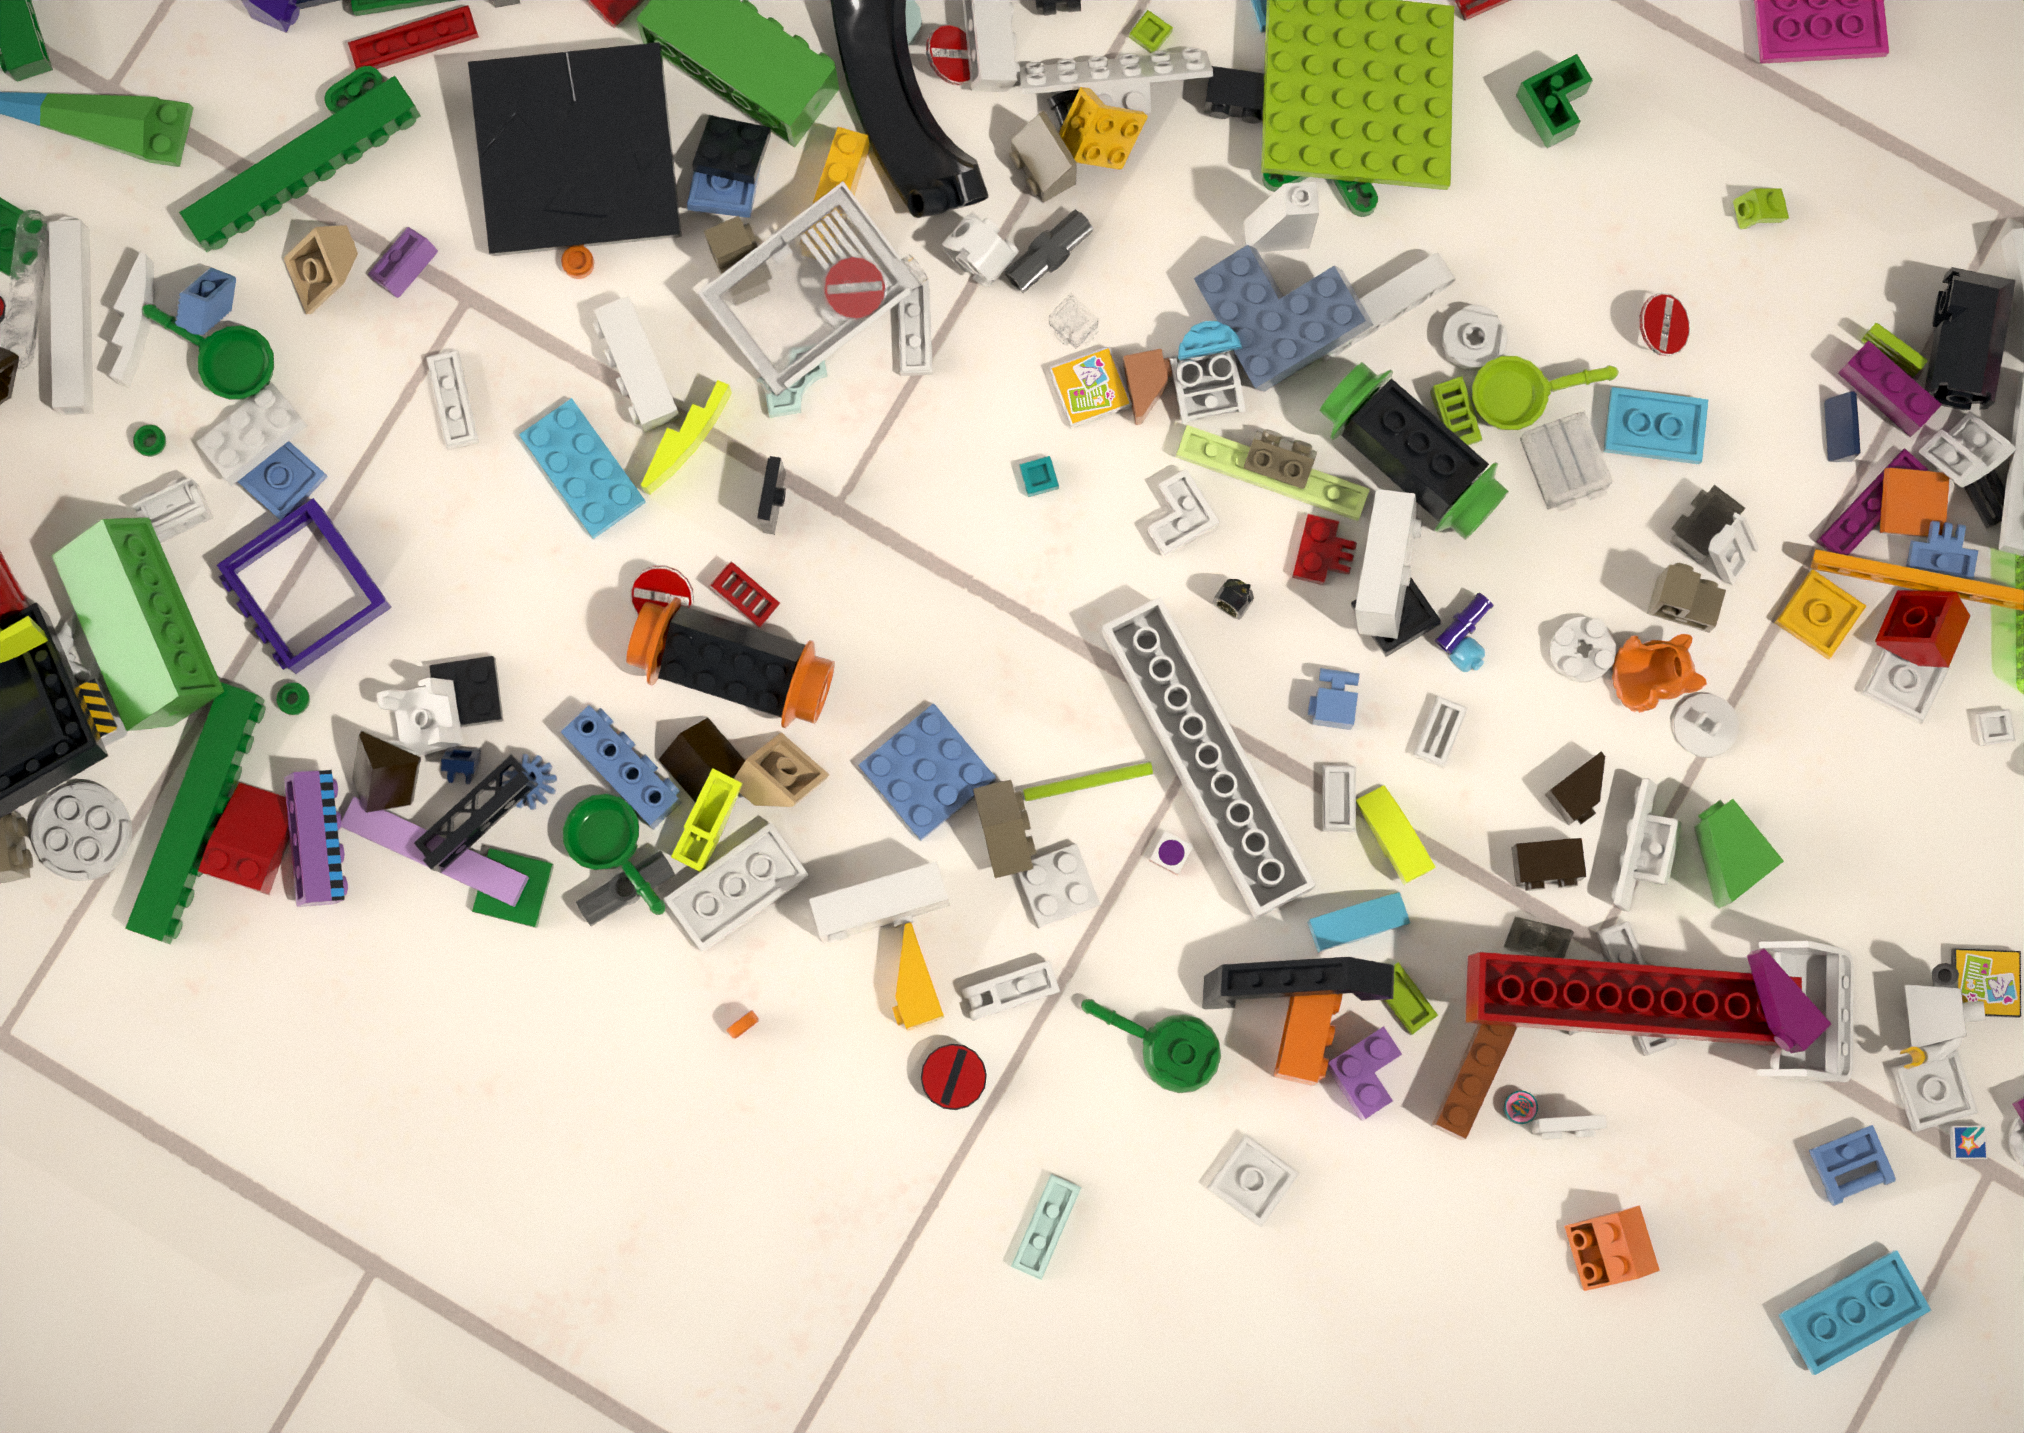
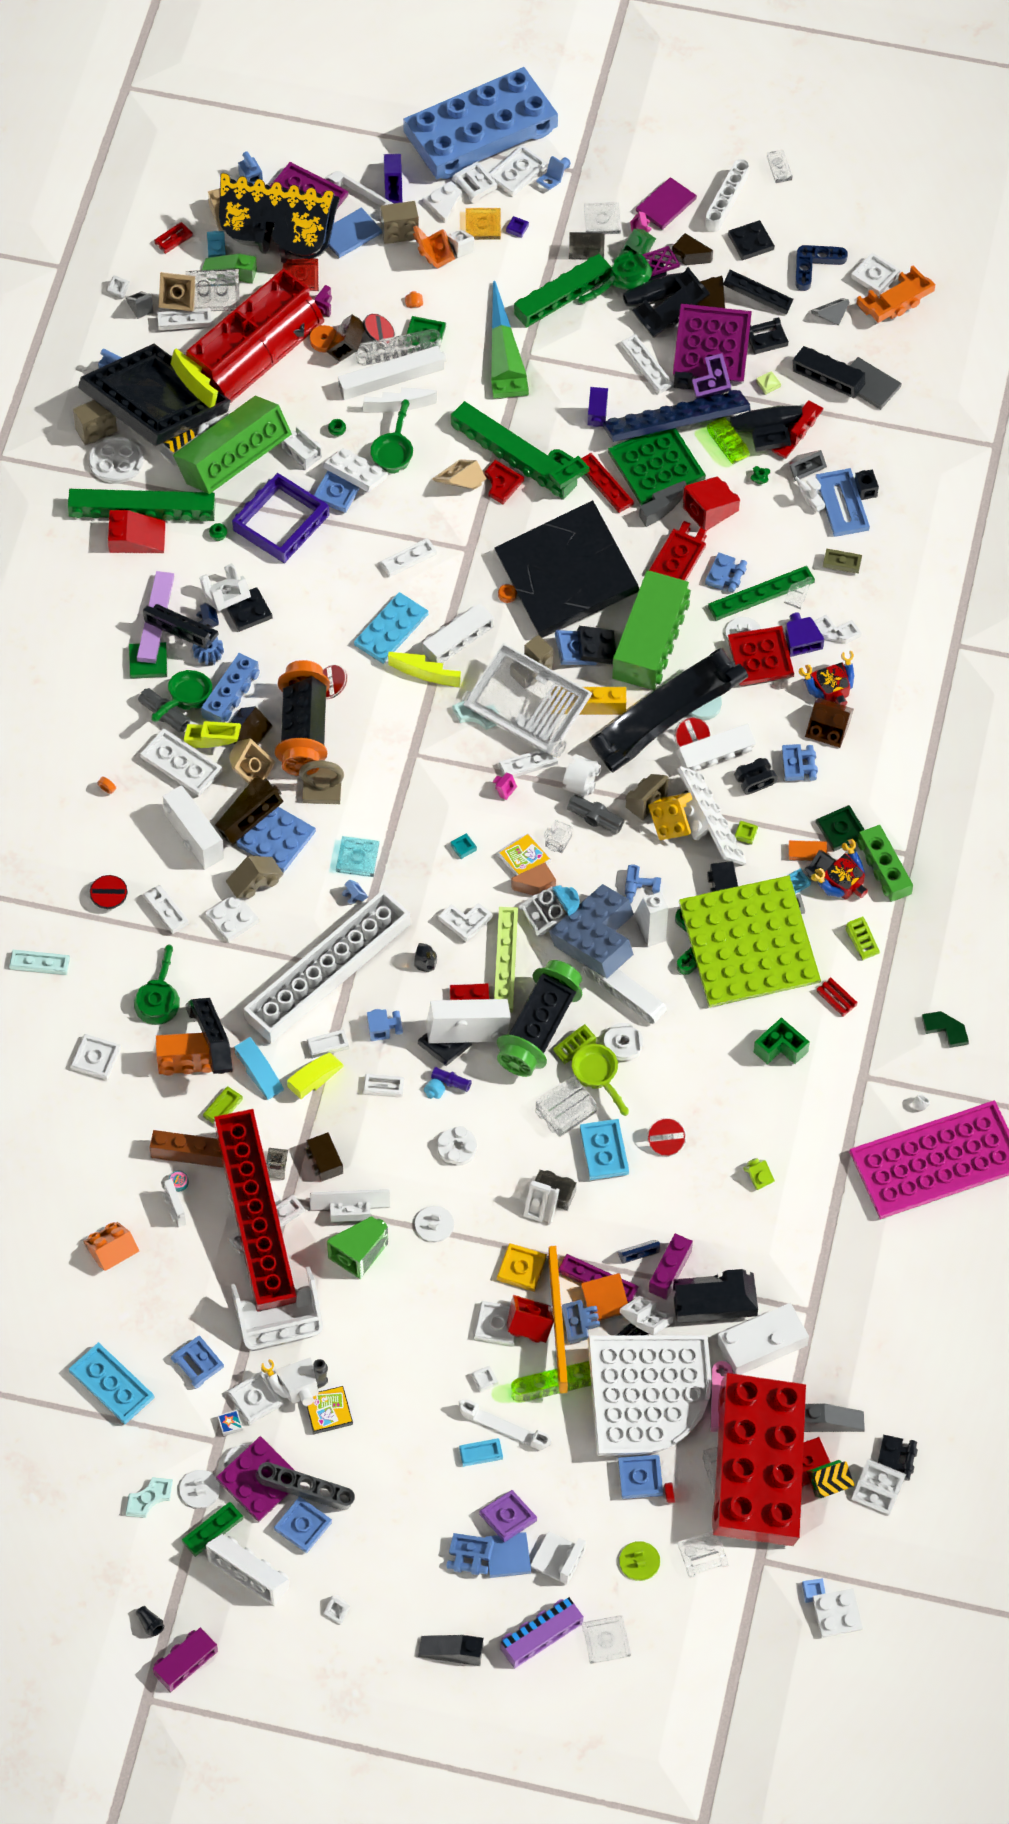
camera: 70 degrees right, 20 degrees down
medium blue brick [175,267,236,335] -> none
medium lavender brick [284,770,348,907] -> none
dark brown slope [352,731,421,813] -> none
medium lavender slope [367,227,438,298] -> none
red slope [708,561,780,628] -> none
black plate [757,456,786,535] -> none
clear piece [823,255,887,320] -> none
yellow slope [892,922,944,1031] -> none
lime bar [1023,762,1153,802] -> none
tile [1149,831,1193,876] -> none
dark tan bracket [1244,429,1318,489] -> none
medium lavender brick [1327,1026,1402,1121] -> none
dark brown slope [1545,751,1606,825] -> none
orange hair [1612,634,1707,713] -> none
dark tan brick [1647,563,1726,633] -> none
magenta slope [1747,948,1831,1053] -> none
lime tile [1861,322,1928,378] -> none
none -> dark brown slope [215,776,284,845]
none -> dark tan tile [299,760,344,804]
none -> clear light blue plate [336,836,380,877]
none -> medium blue tile [342,879,368,904]
none -> red tile [484,460,524,505]
none -> dark pink tile [493,772,517,800]
none -> green plate [549,455,589,489]
none -> medium blue piece [625,864,661,904]

